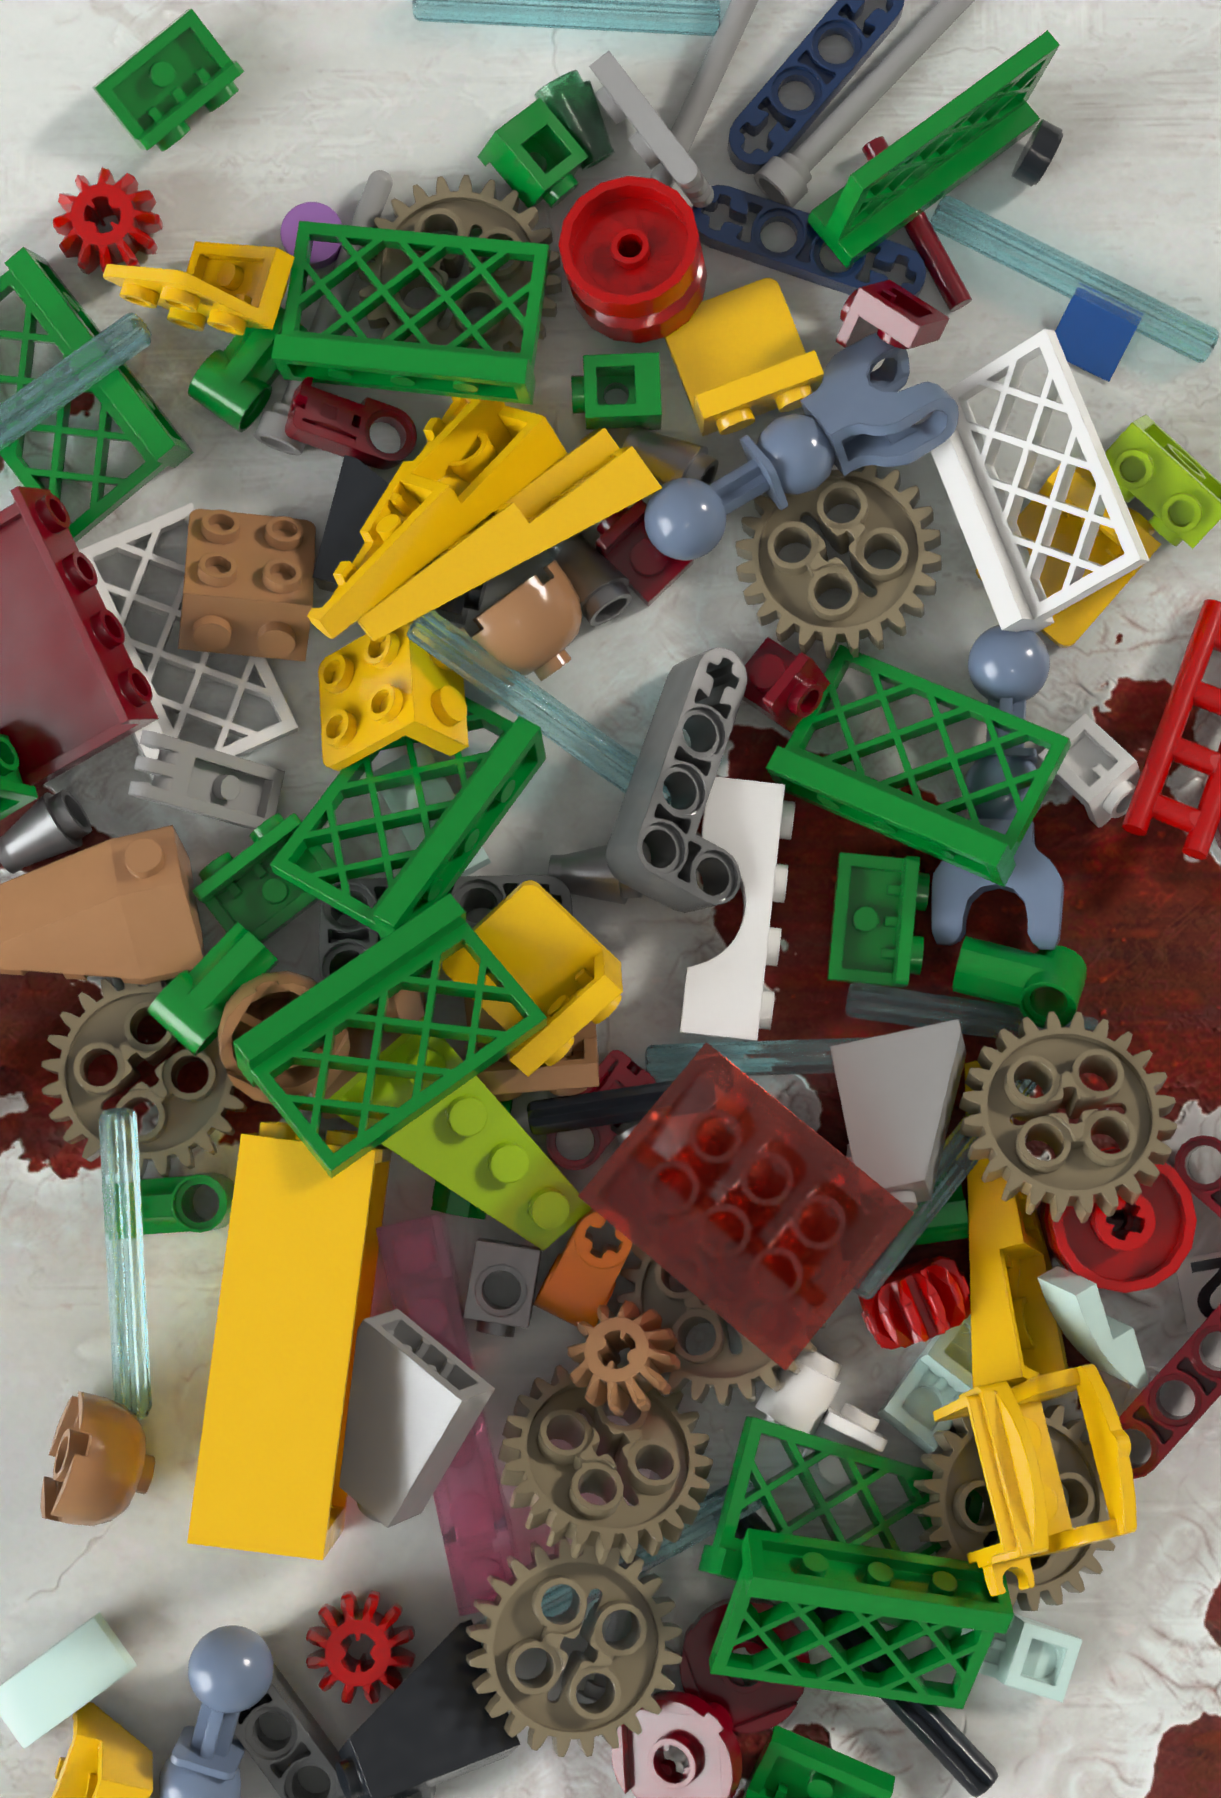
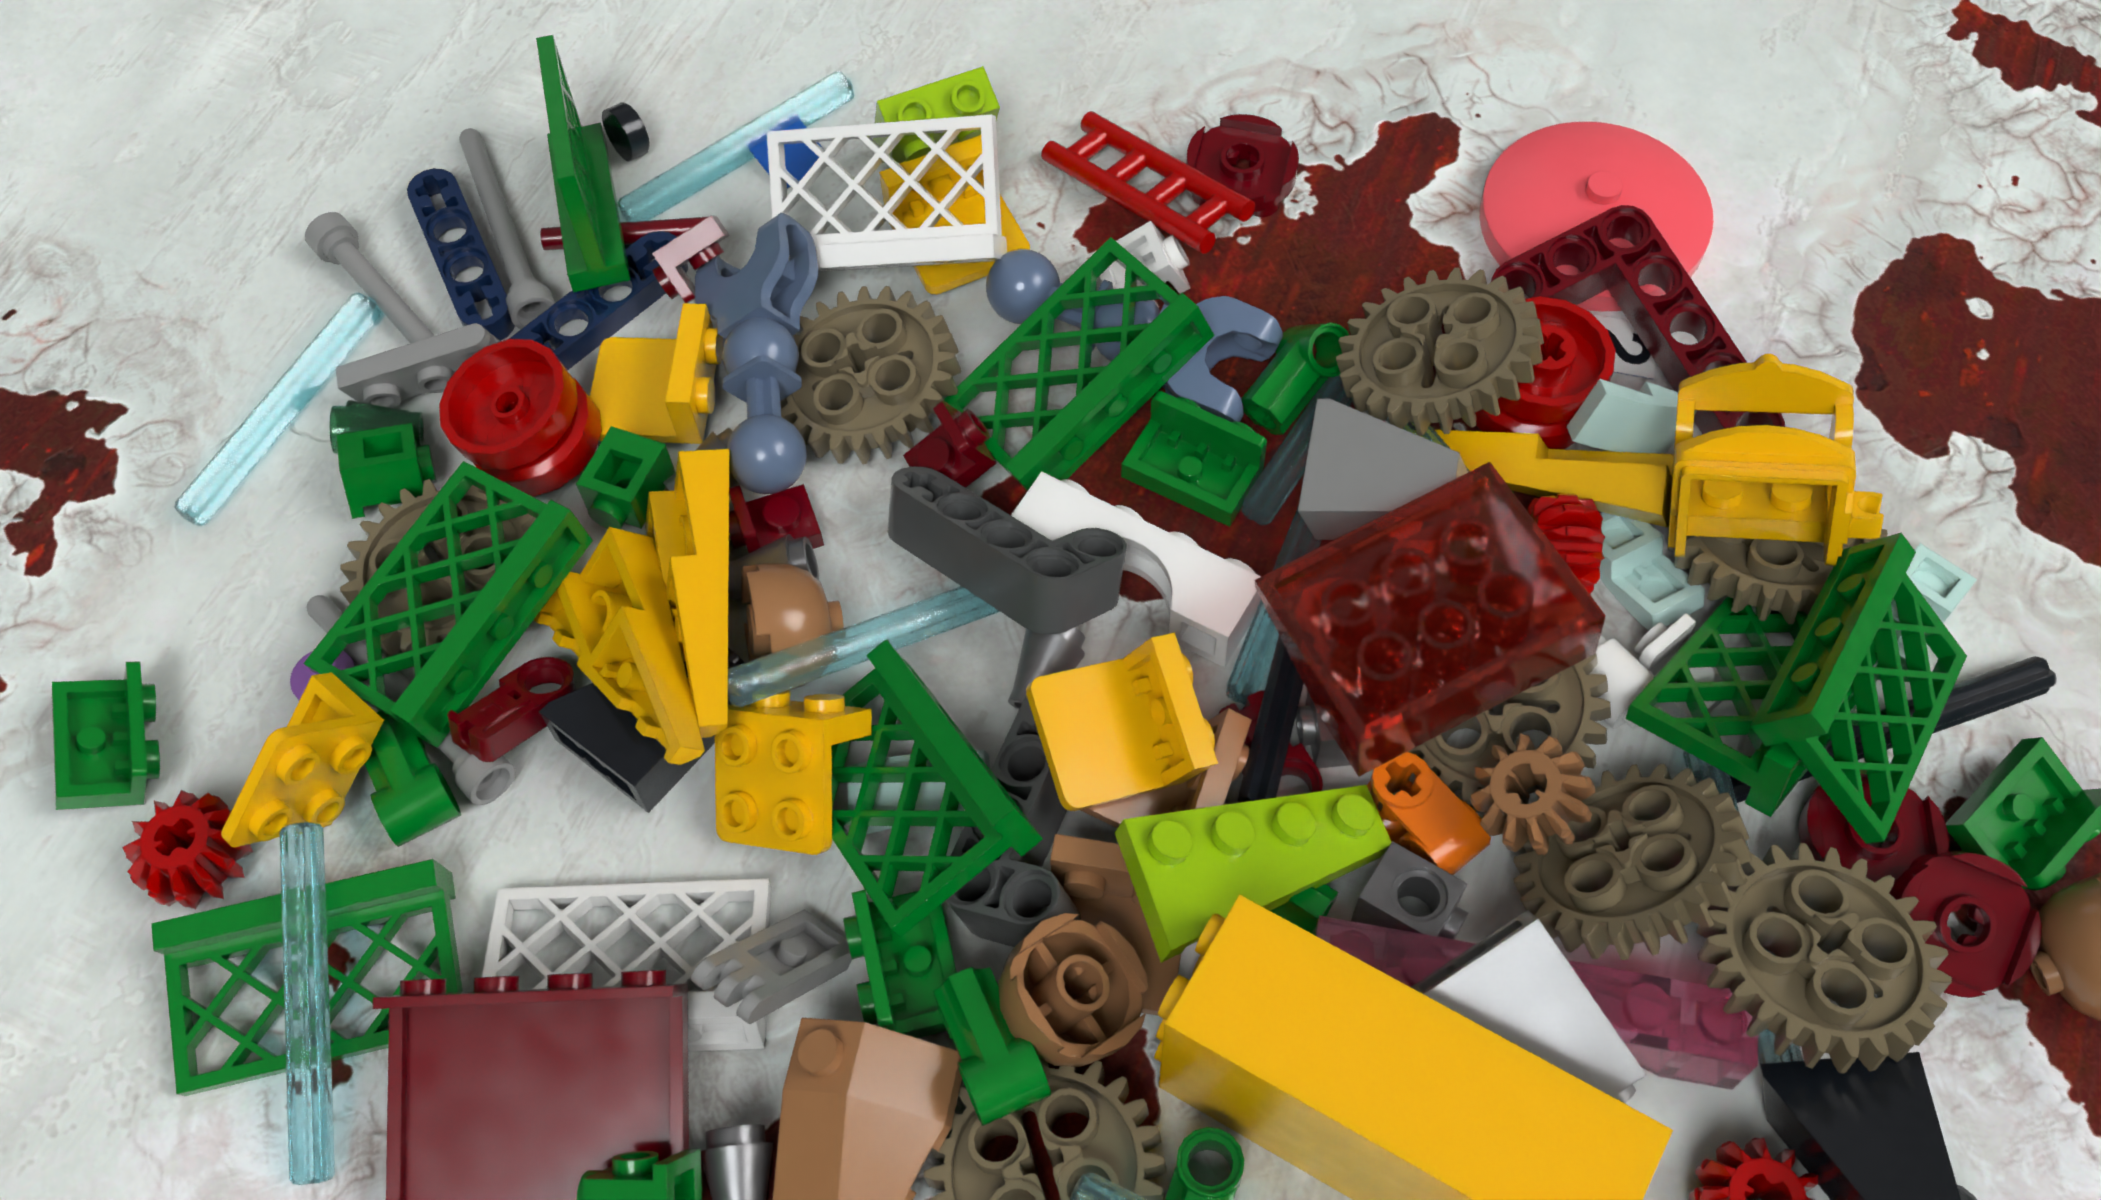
camera: 70 degrees left, 25 degrees down
medium nougat bracket [178,509,316,662] -> none
green fence [233,893,547,1179] -> none

